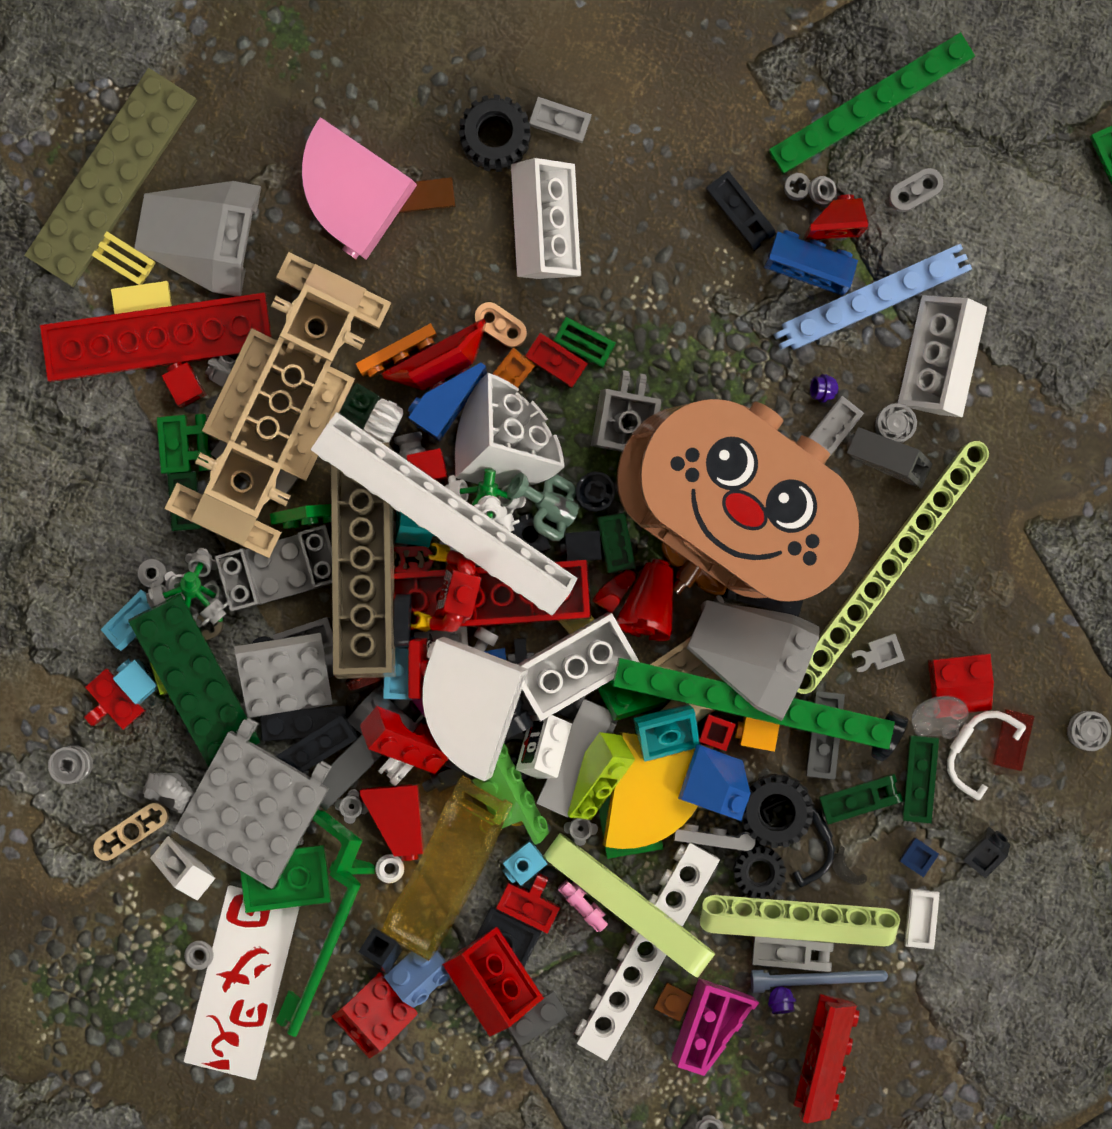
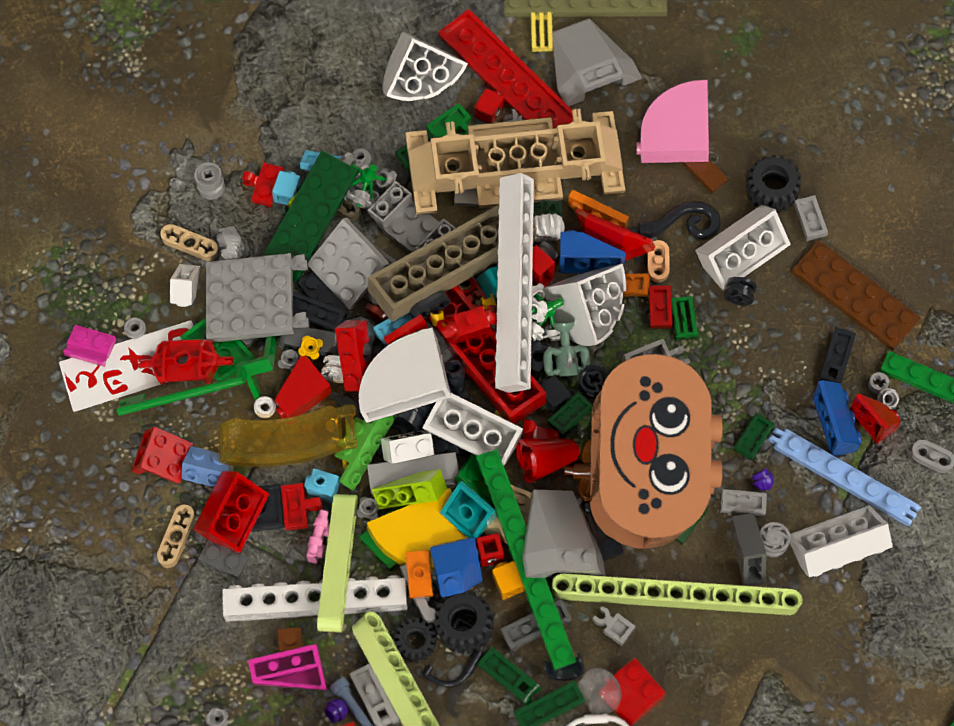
camera: 60 degrees right, 20 degrees down
light yellow tile [111,281,172,314] -> none
green plate [270,504,332,529] -> none
black brick [358,928,403,974] -> none
none -> dark pink plate [63,325,116,367]
none -> red plate [138,339,234,385]
none -> tan beam [157,505,195,568]
none -> yellow plate [298,335,323,360]
none -> white brick [383,31,467,101]
none -> orange plate [405,550,433,599]
none -> black cone [445,362,465,394]
none -> black plant [630,201,721,239]
none -> black wheel [724,277,757,306]
none -> dark green plate [733,413,775,461]
none -> reddish brown plate [791,241,921,351]

